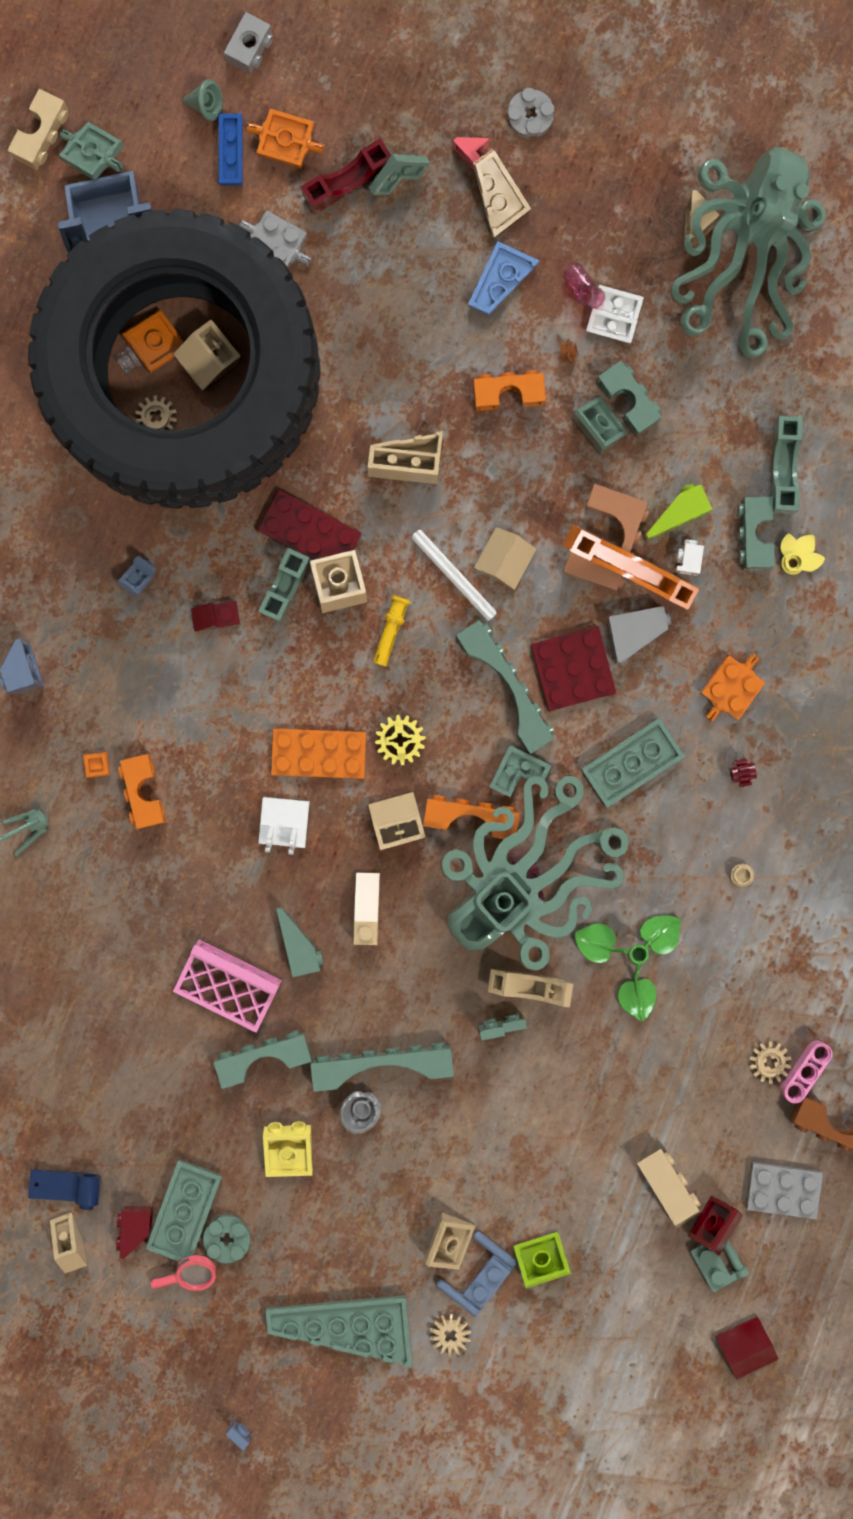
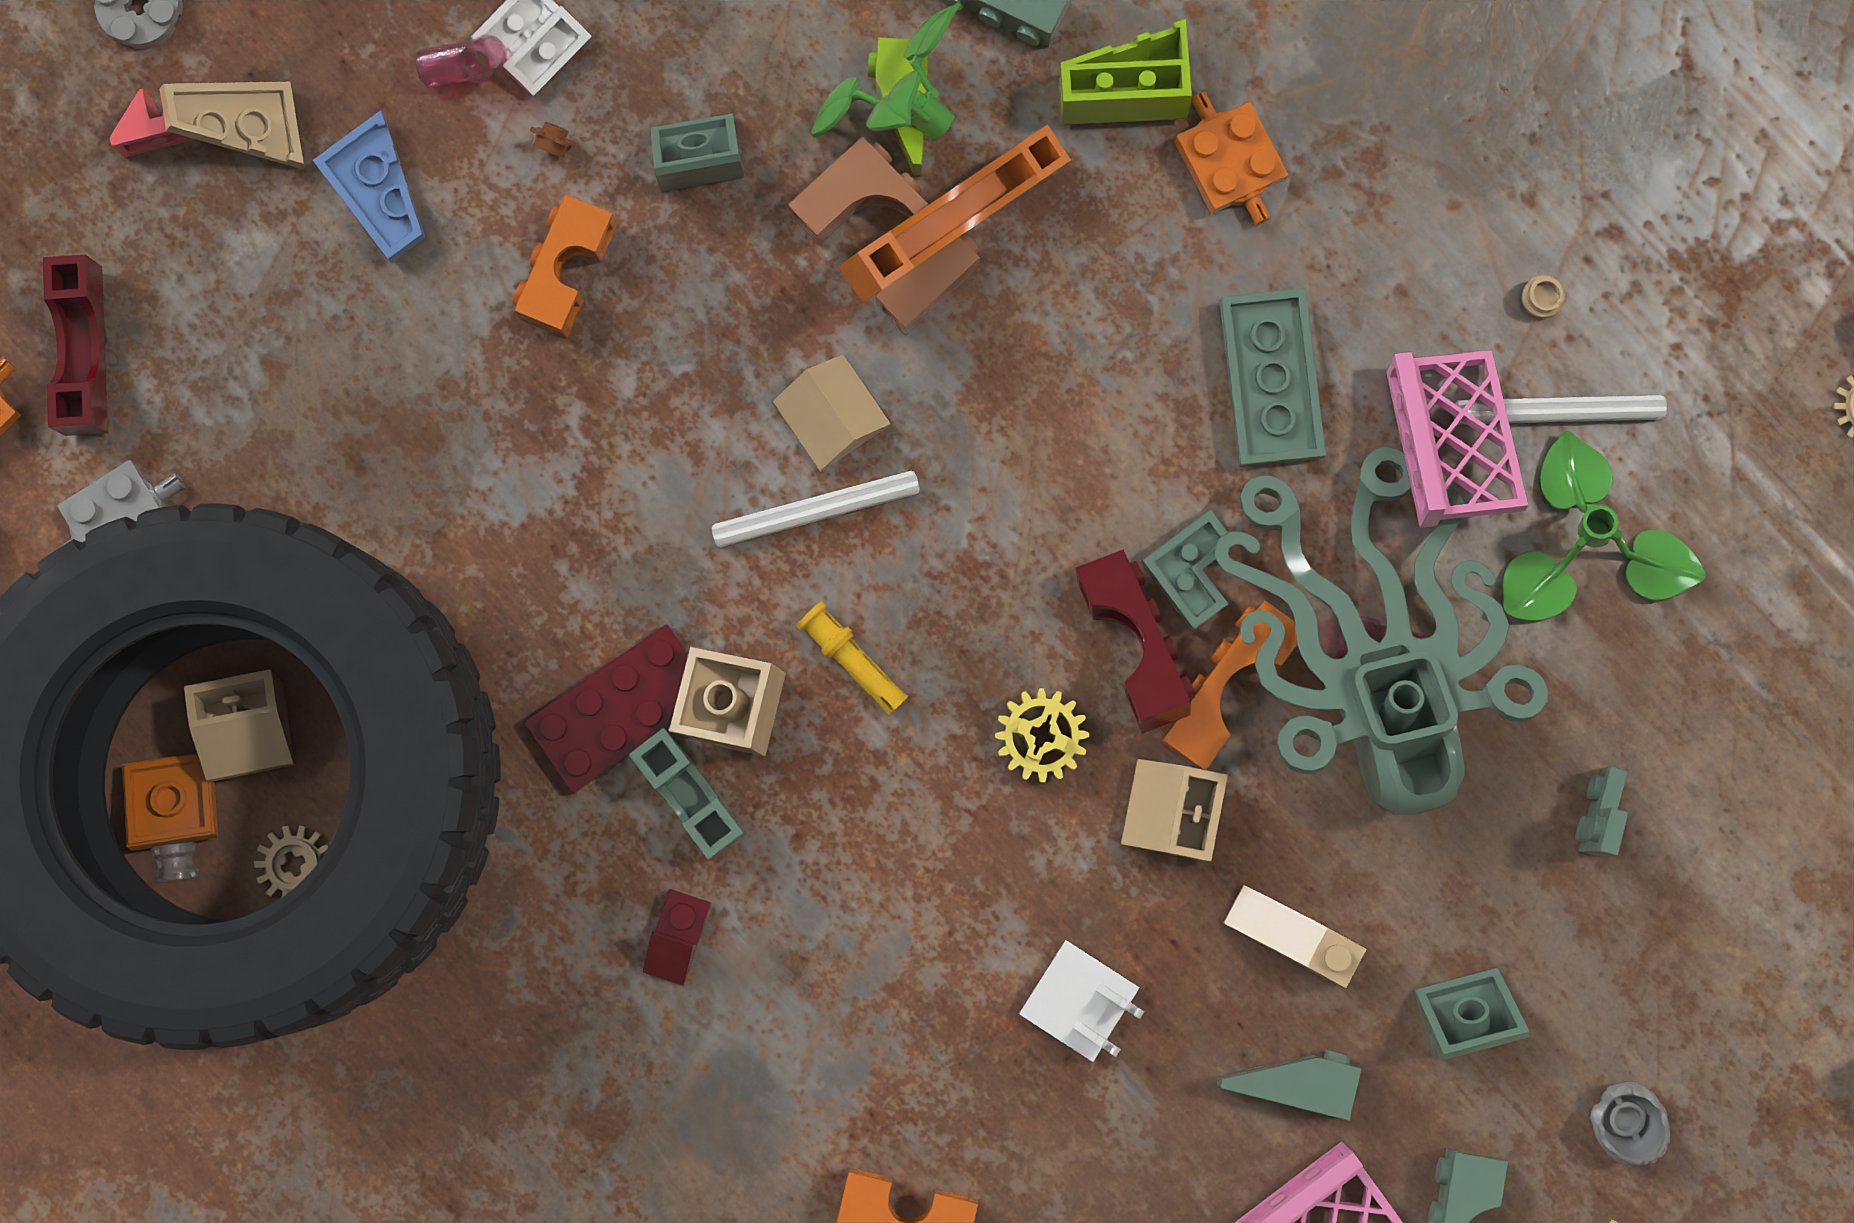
camera: 65 degrees left, 5 degrees down
sand blue bracket [118,555,156,598] -> none
orange plate [271,729,366,779] -> none
sand green arch [311,1042,454,1092] -> none
tan wedge [368,431,443,484] -> none
sand green plate [369,154,430,195] -> none
sand green arch [456,620,555,754] -> none
tan arch [488,969,573,1007] -> none
dark red plate [531,626,616,712] -> none
sand green arch [596,360,662,438] -> none
light grey slope [607,606,671,664] -> none
white brick [674,540,704,576] -> none
dark red gear [729,758,757,788] -> none
none -> bright green plant [811,3,963,141]
none -> lime wedge [1059,18,1192,125]
none -> dark red arch [1076,549,1195,734]
none -> bright pink fence [1386,350,1528,528]
none -> sand green slope [1415,968,1530,1060]
none -> white axle [1453,395,1667,425]

